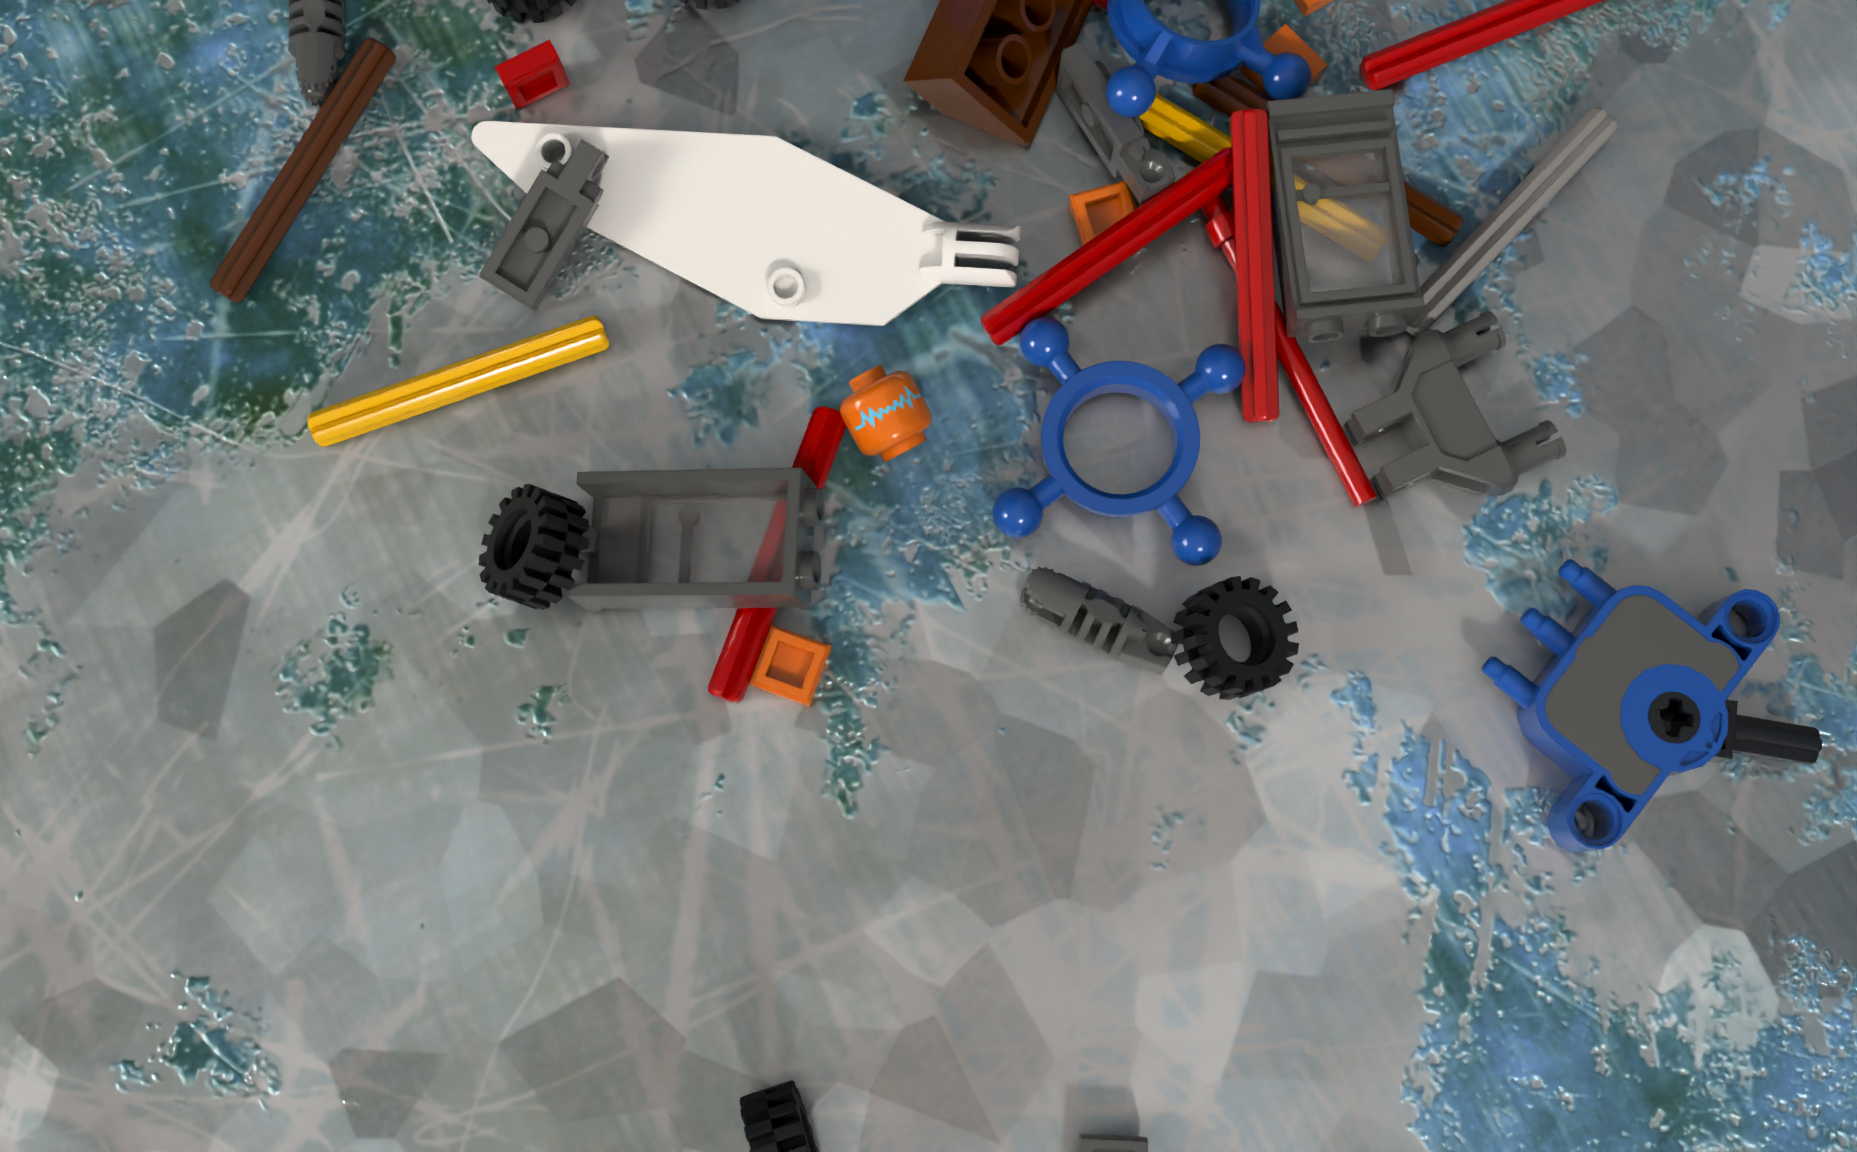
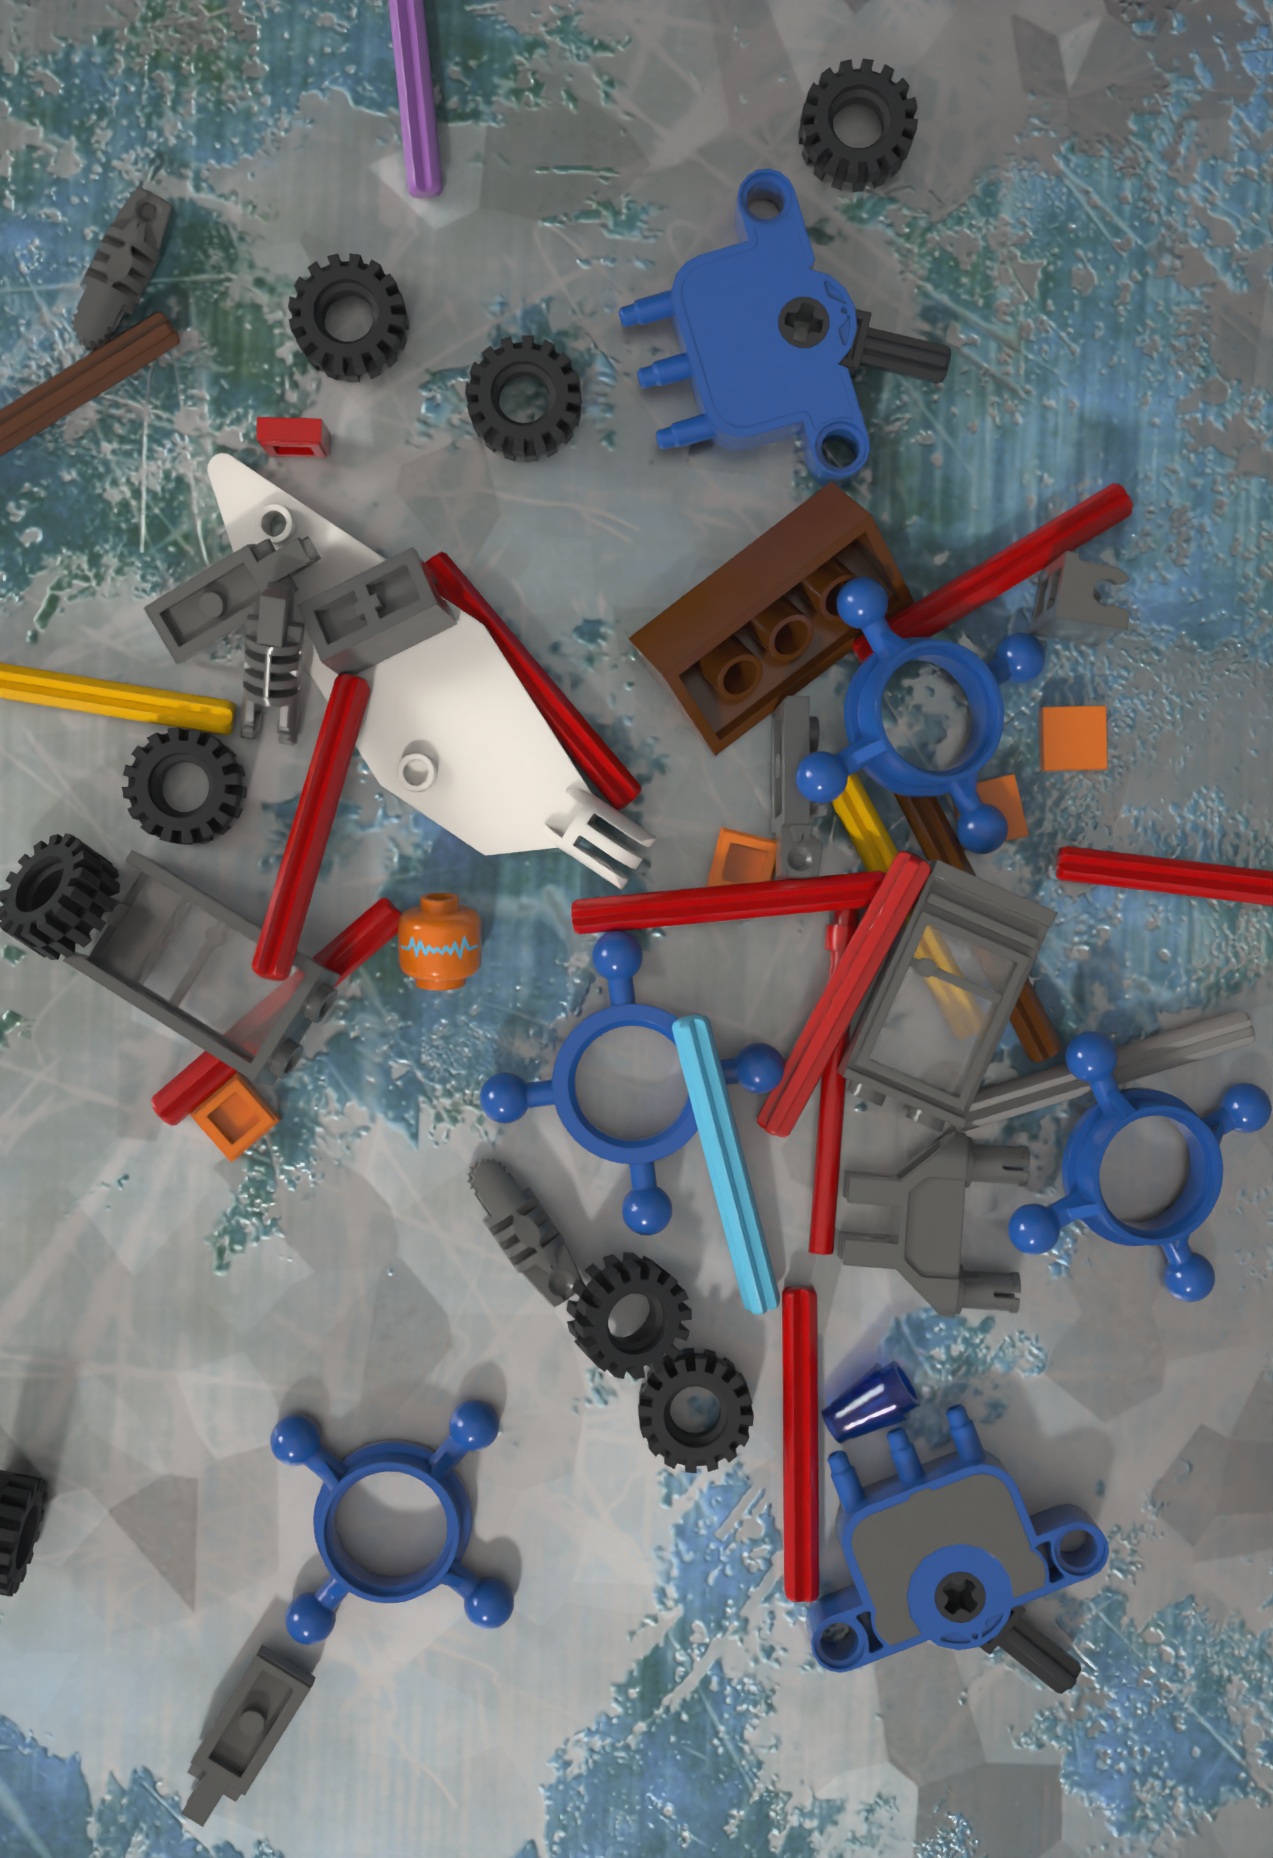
camera: 25 degrees right, 10 degrees up
none -> black tyre [122,727,247,845]
none -> dark grey hinge [241,581,305,746]
none -> red axle [251,673,371,981]
none -> blue piece [270,1399,514,1645]
none -> dark grey hinge [297,547,458,676]
none -> red axle [425,552,642,810]
none -> black tyre [638,1348,754,1473]
none -> medium azure axle [672,1013,780,1315]
none -> red axle [782,1285,819,1602]
none -> clear blue cone [821,1361,921,1444]
none -> blue piece [1008,1031,1272,1302]

